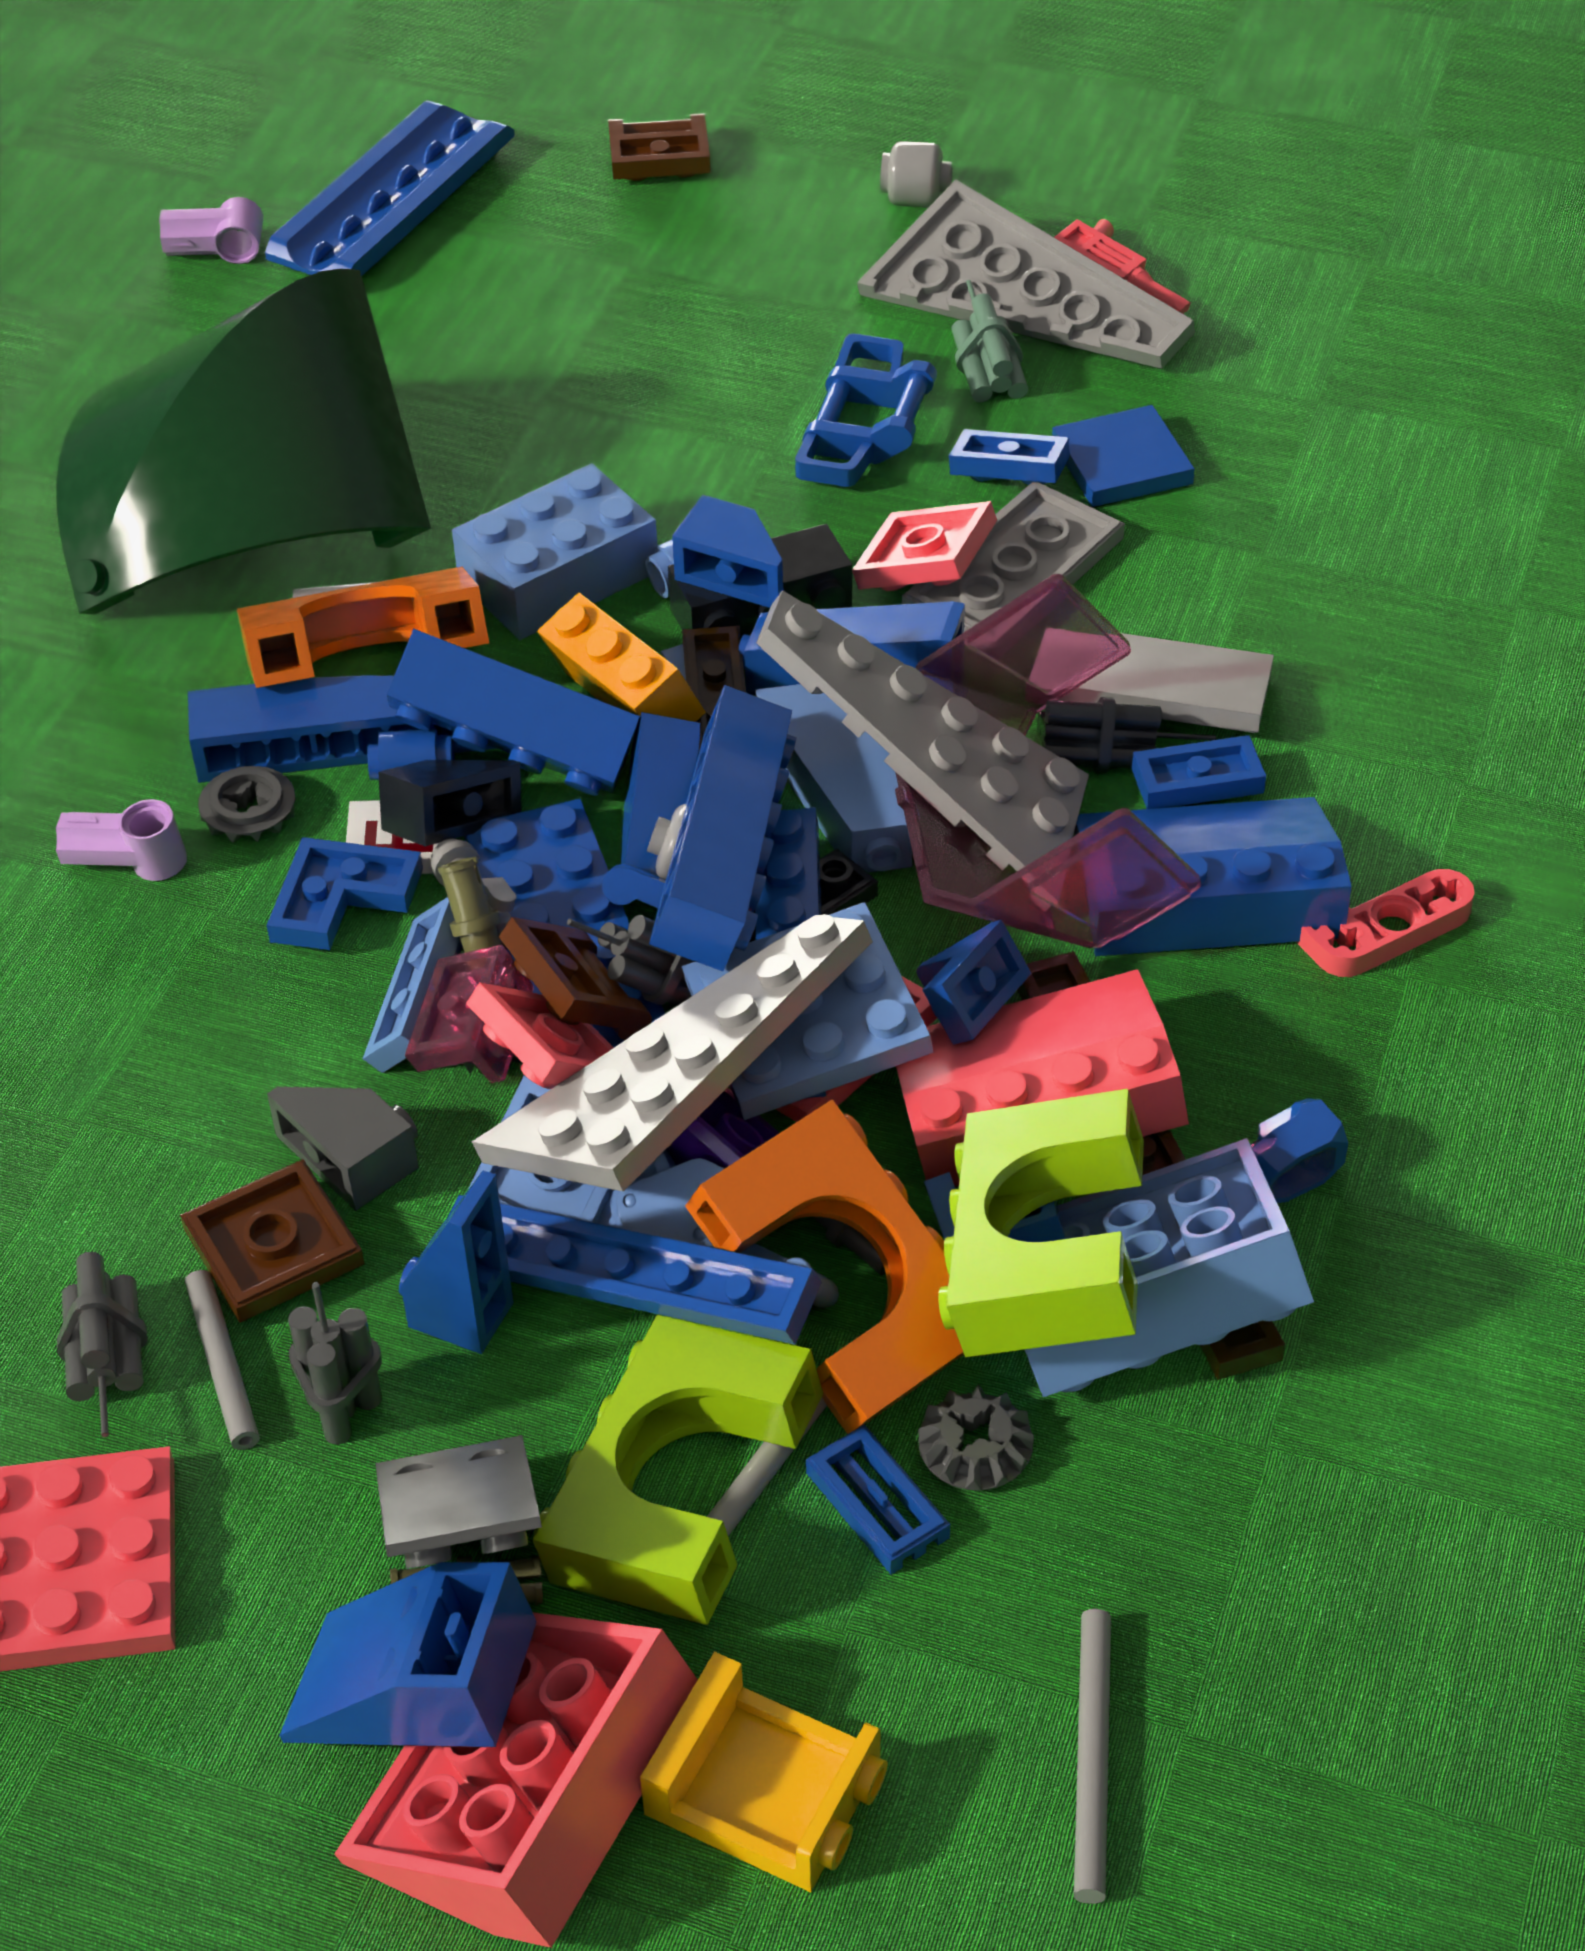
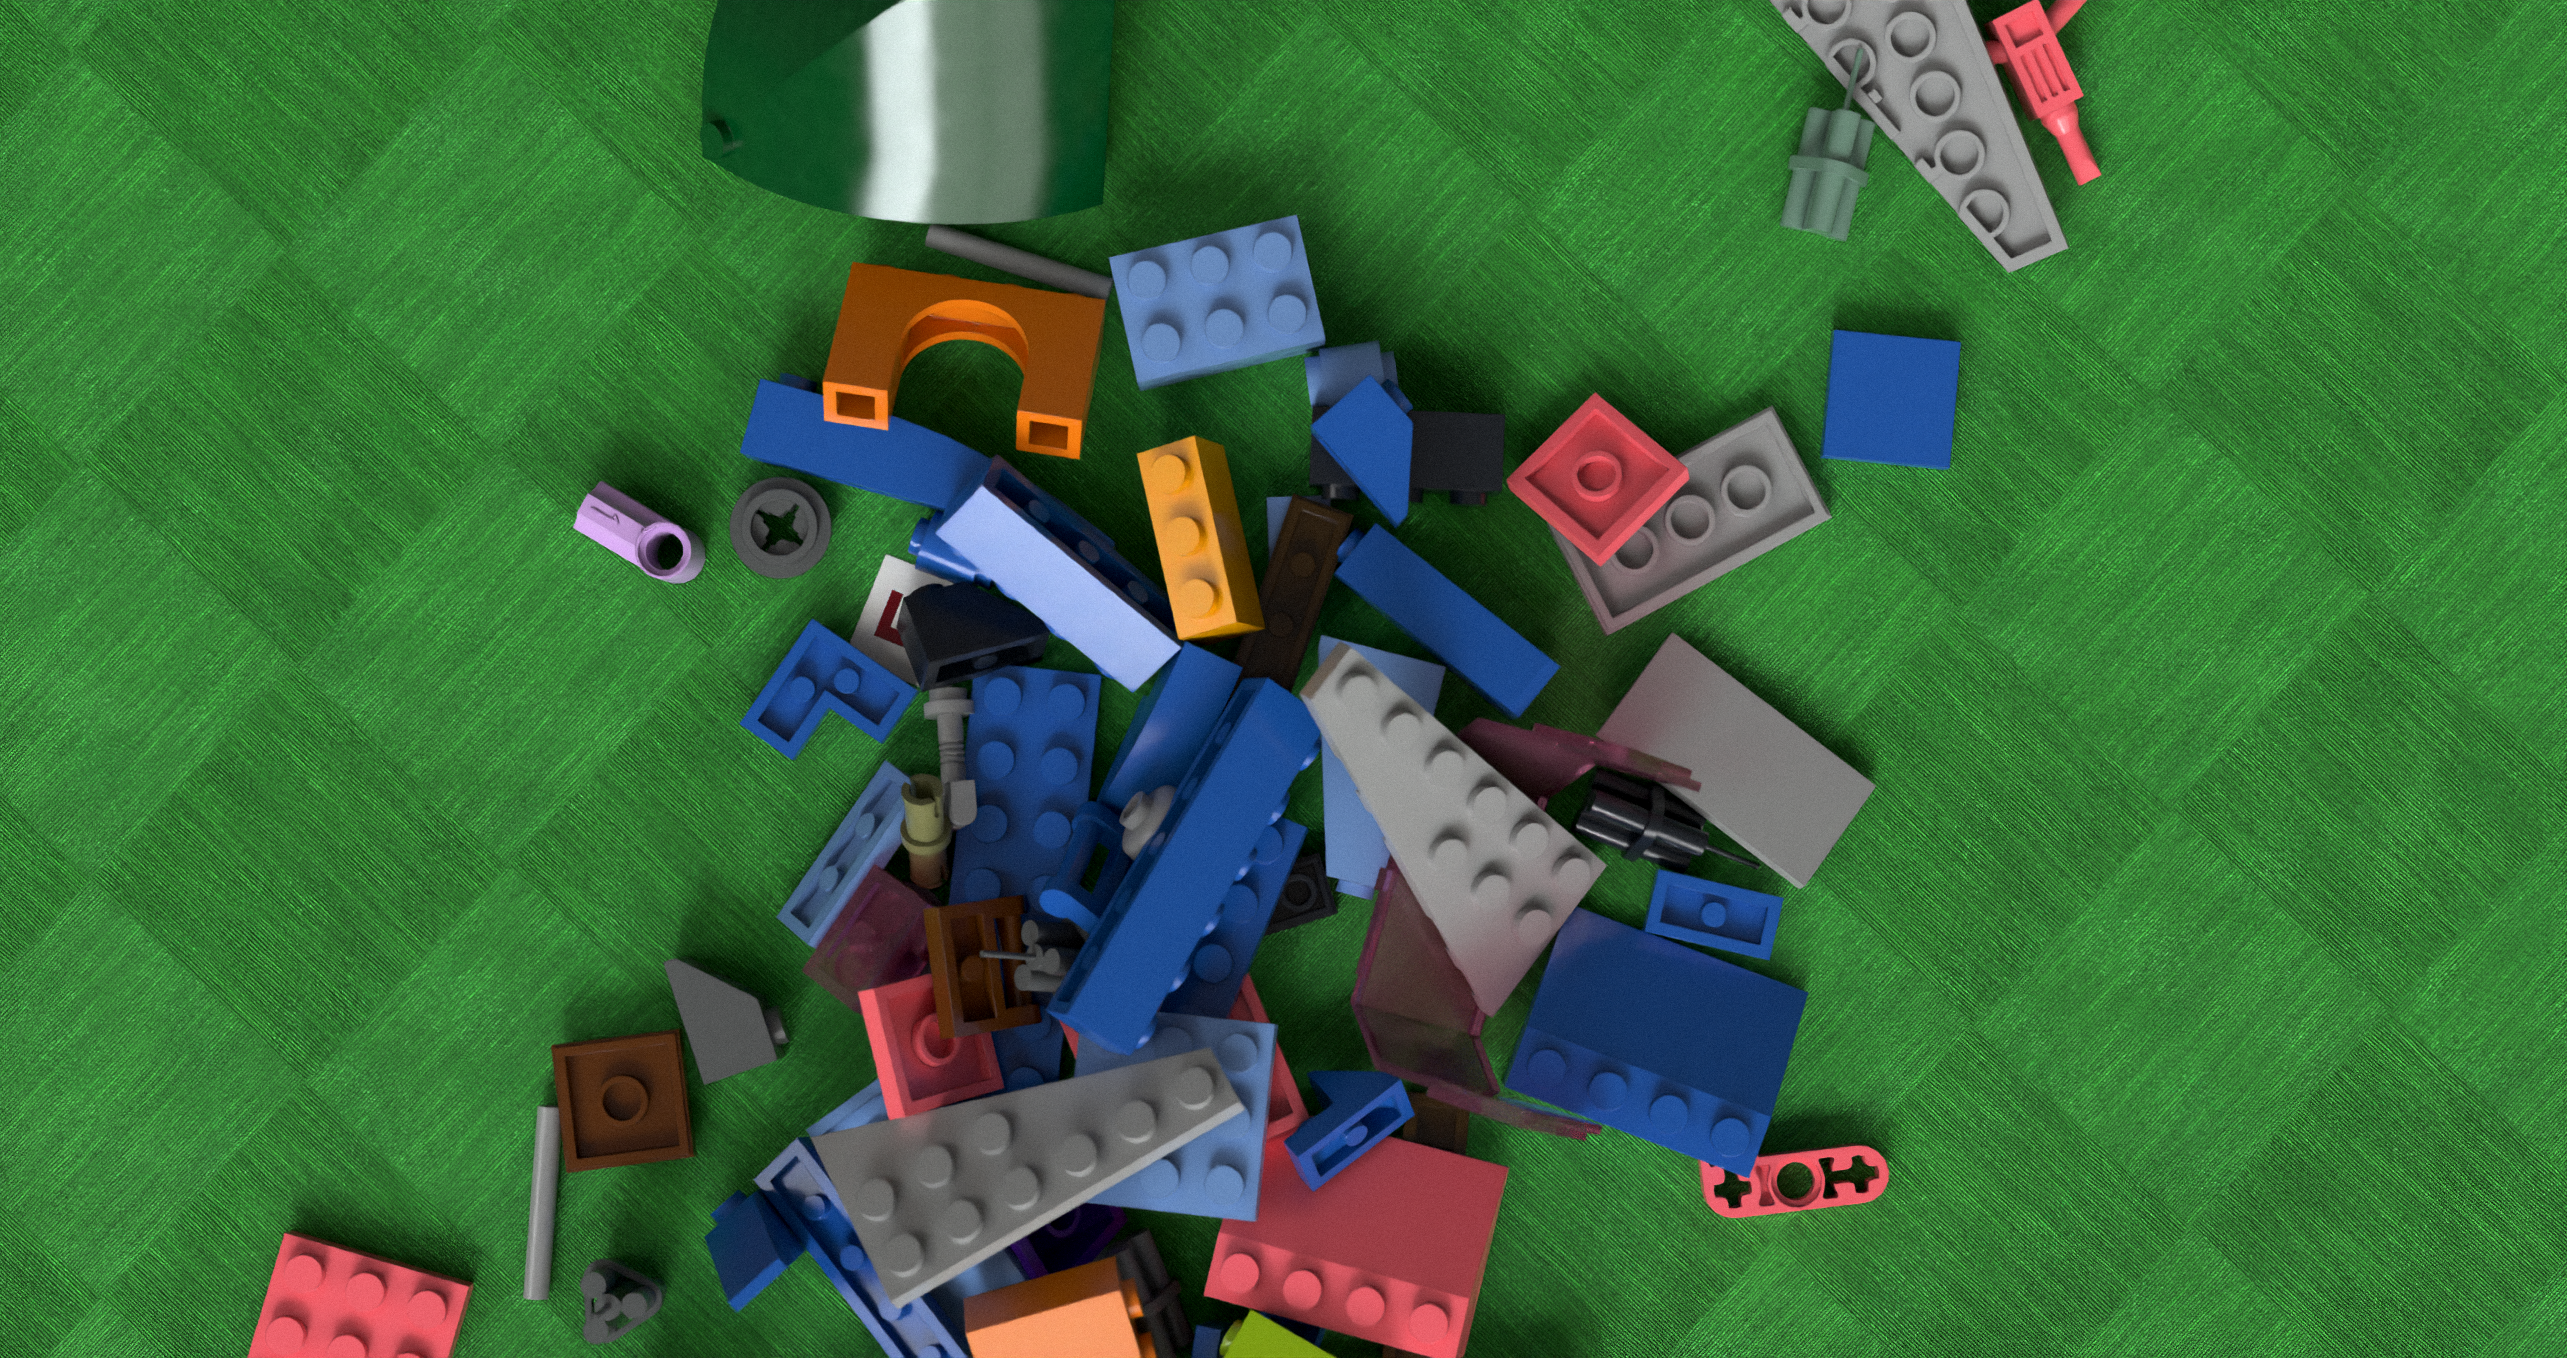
camera: 20 degrees right, 40 degrees up
dark grey piece [57,1252,148,1437] -> none
blue bar [795,334,937,487] -> none
blue plate [949,429,1070,485] -> none

